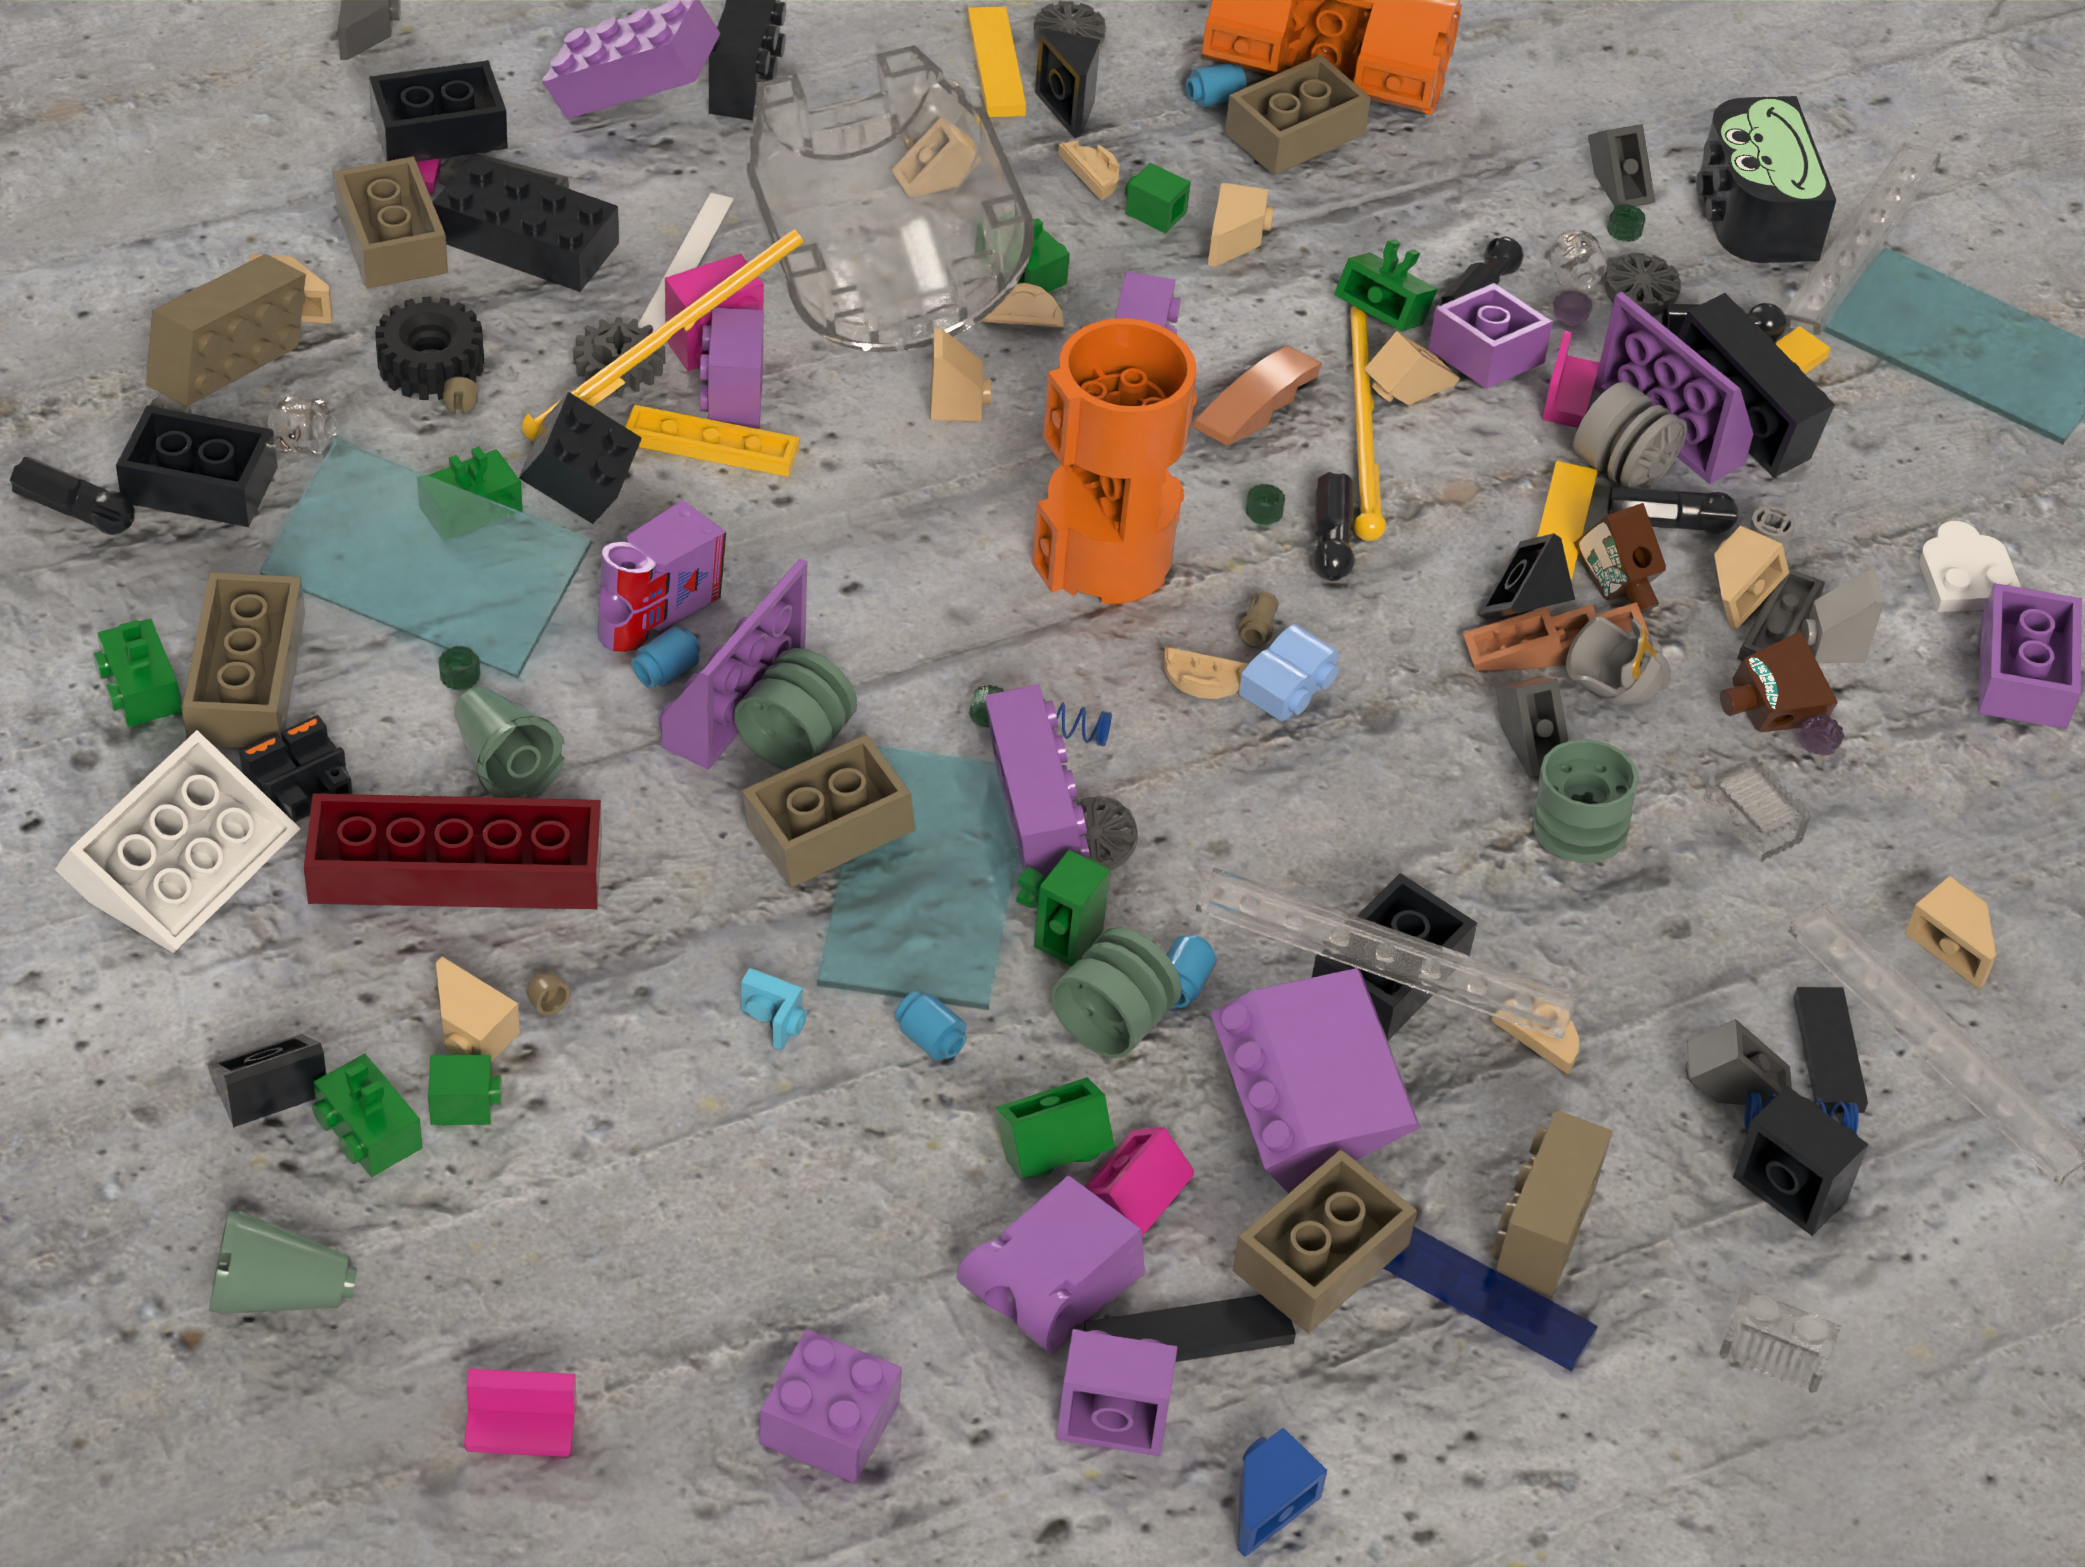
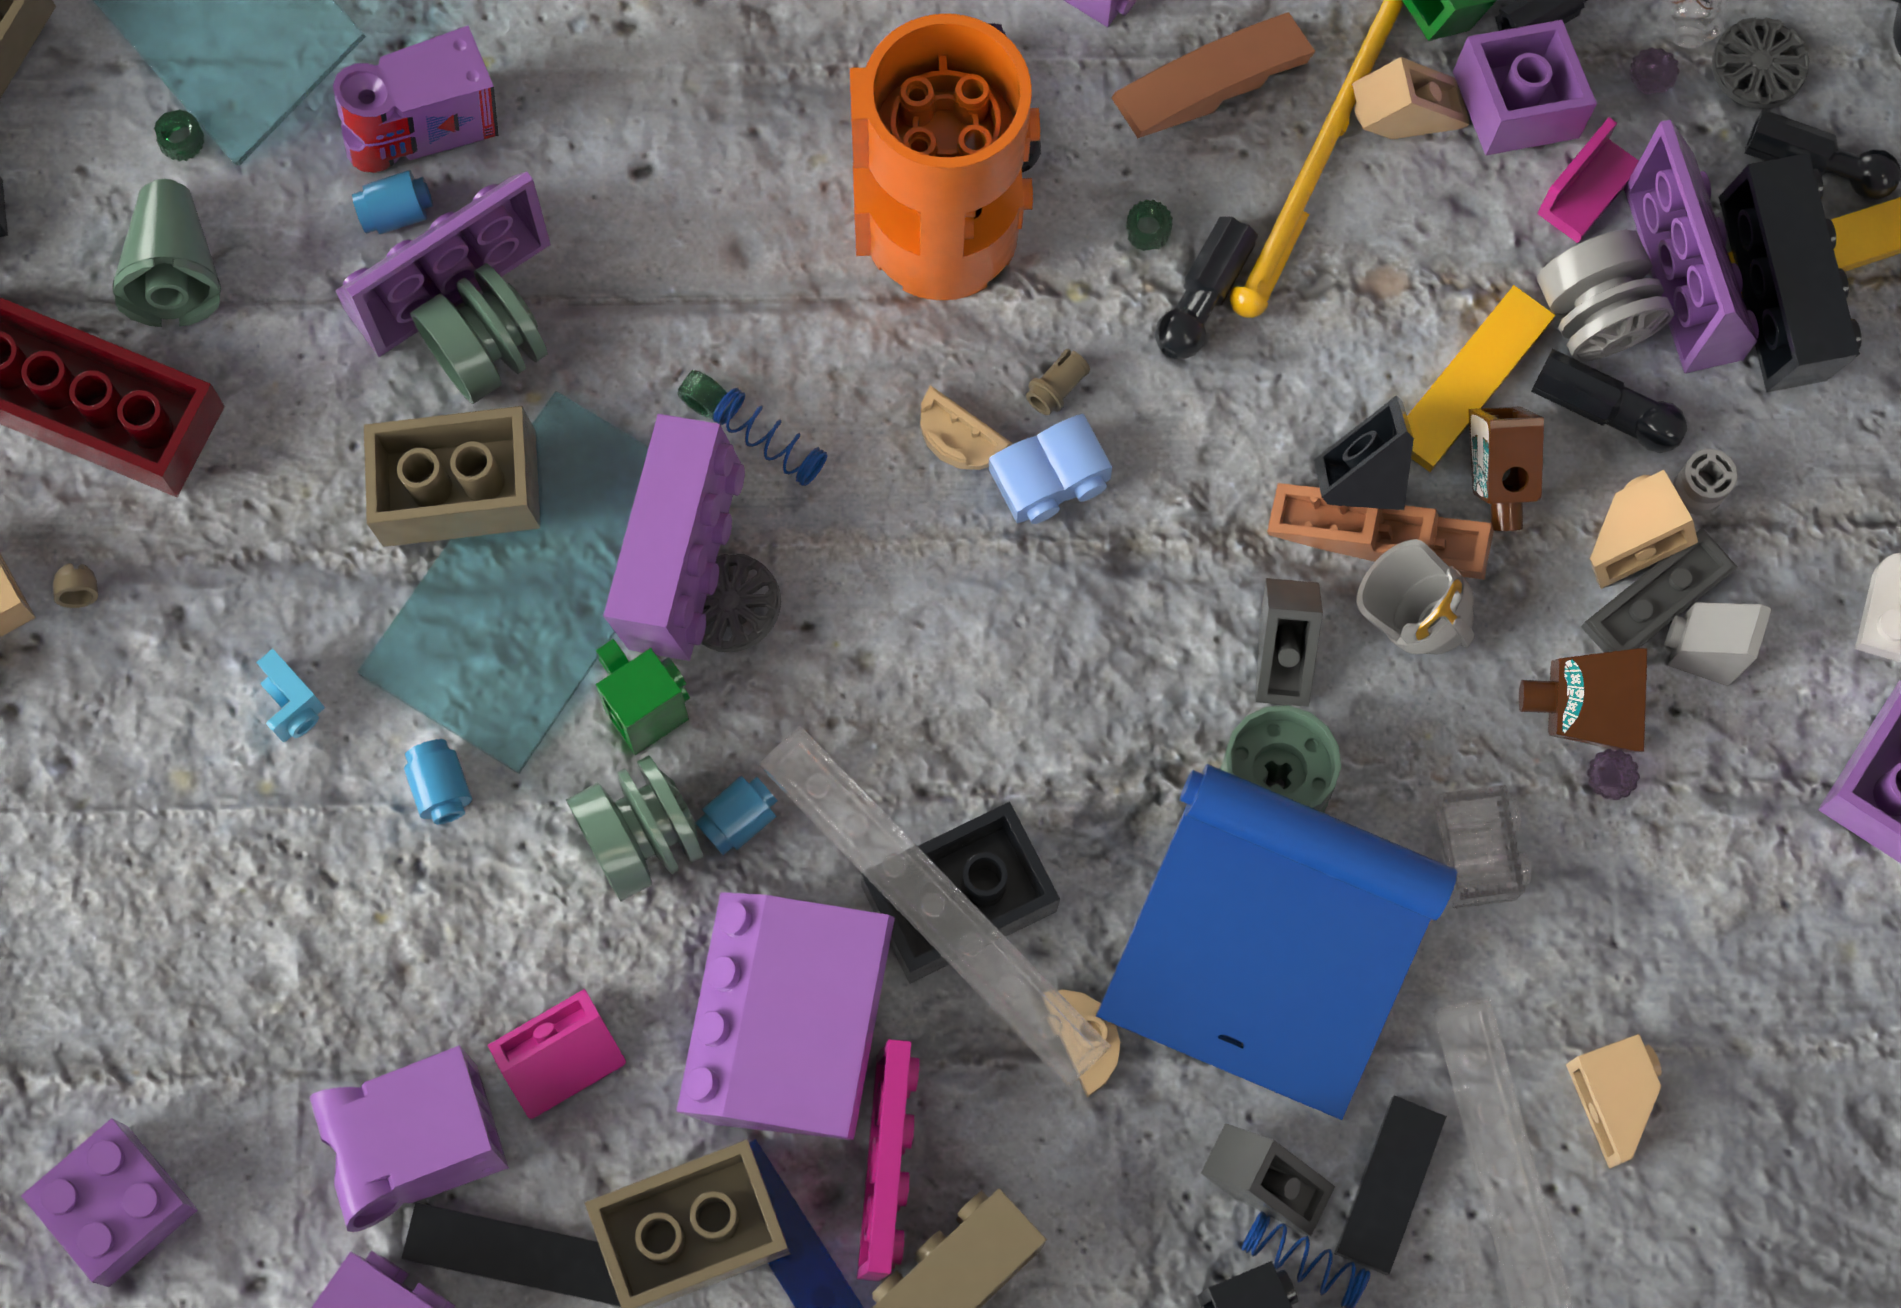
camera: 25 degrees right, 25 degrees up
green brick [995,1077,1115,1178] -> none
none -> dark pink plate [856,1039,919,1281]
none -> blue door [1096,764,1457,1120]

